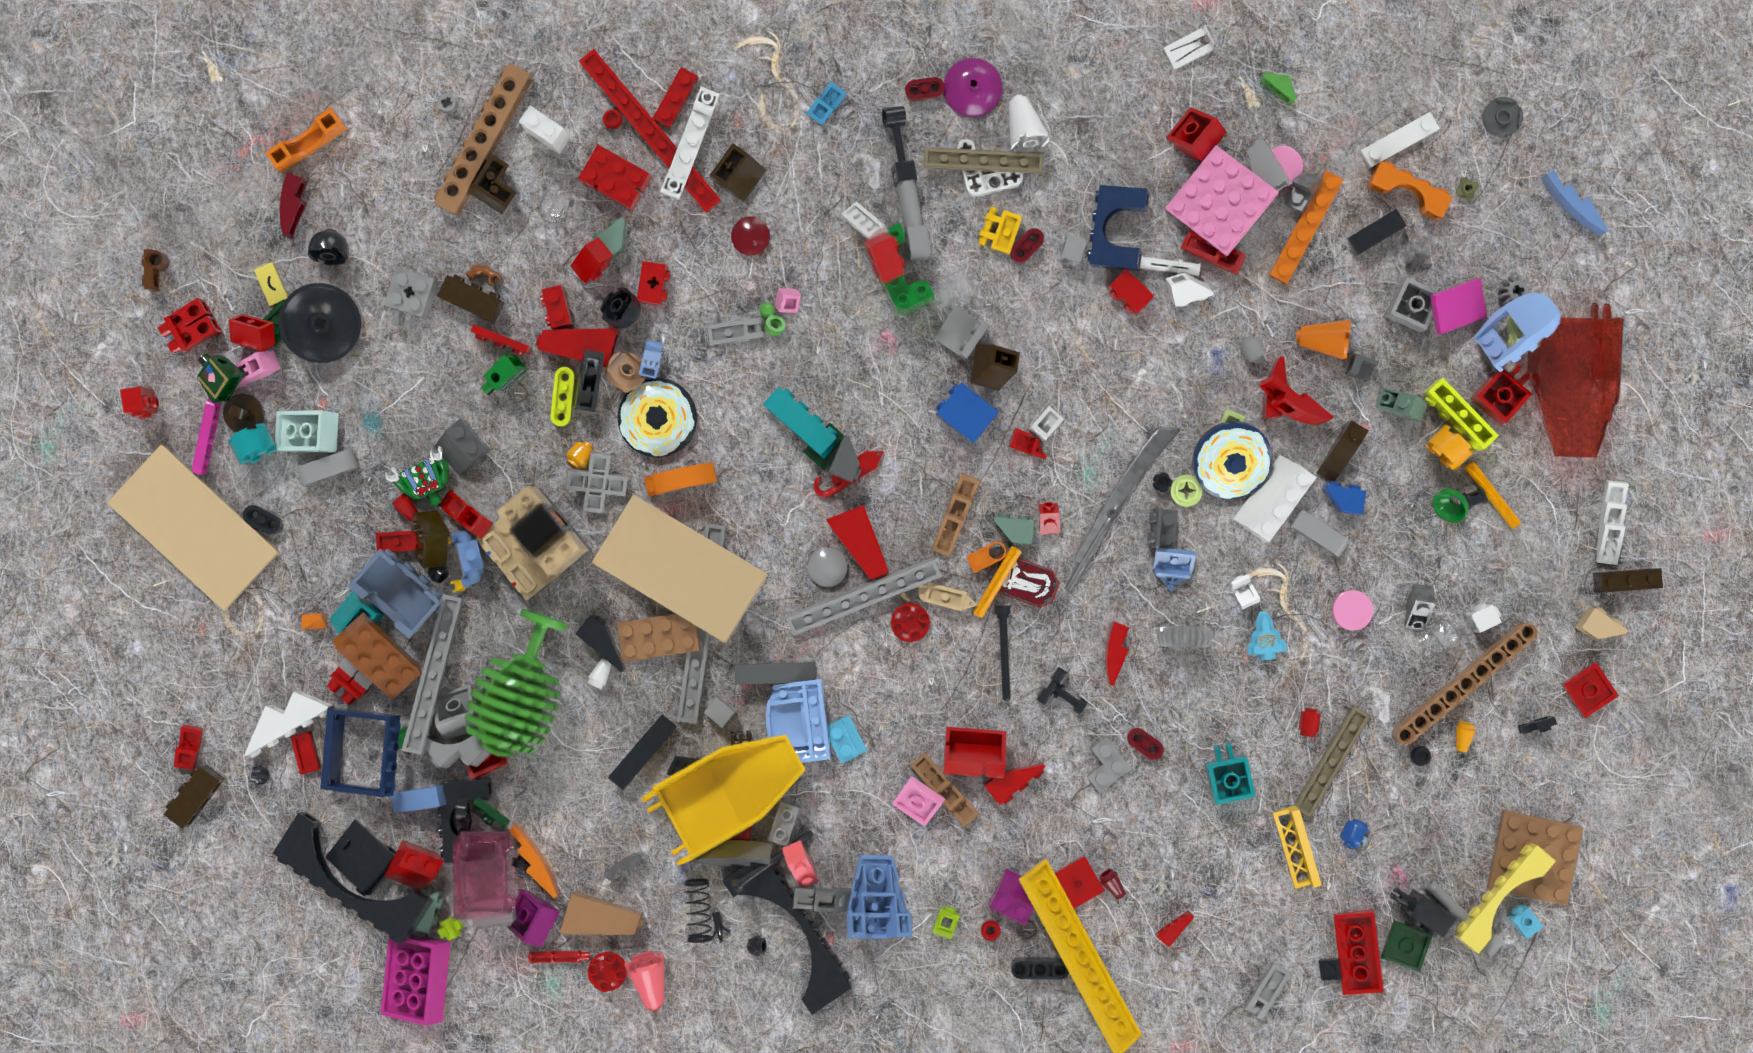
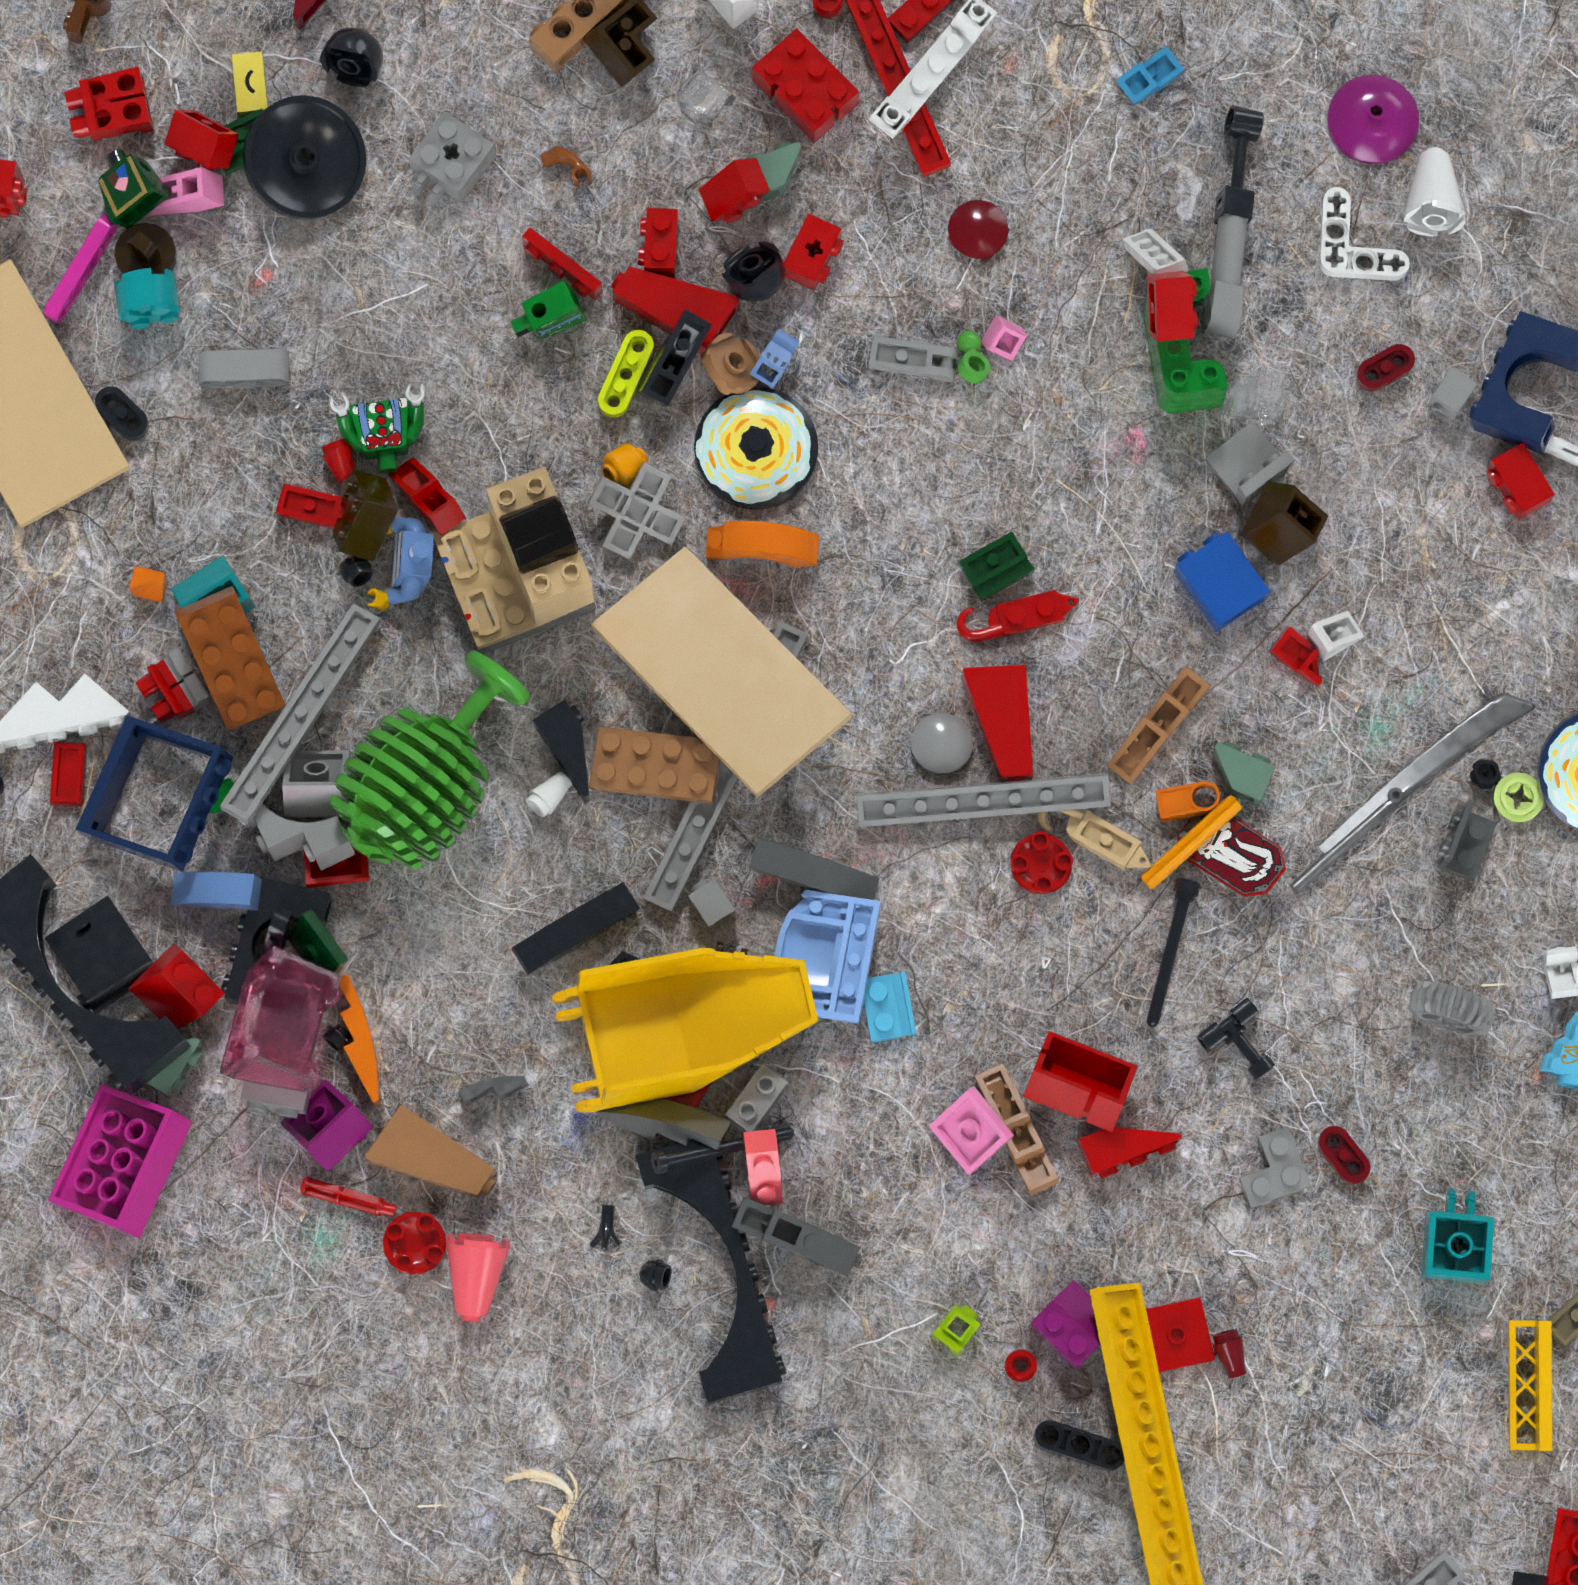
camera: 10 degrees right, 10 degrees down
light aqua slope [275,410,339,453] -> none
sand blue cylinder [348,549,442,639] -> none
clear light blue plate [362,412,382,431] -> none
dark grey slope [435,419,491,476] -> none
dark brown brick [437,274,504,324] -> none
lime gear [437,916,464,941] -> none
black piece [684,879,713,943] -> none
dark brown slope [710,143,767,203] -> none
teal brick [763,387,840,459] -> none
dark grey slope [829,434,862,483] -> none
medium blue wedge [847,855,913,939] -> none
dark red plate [905,77,944,101] -> none
dark tan tile [923,147,1044,174] -> none
yellow plate [977,206,1023,255] -> none
bracket [1038,502,1060,535] -> none
red slope [1105,621,1129,686] -> none
medium blue slope [1153,548,1196,591] -> none
red slope [1155,910,1194,947] -> none

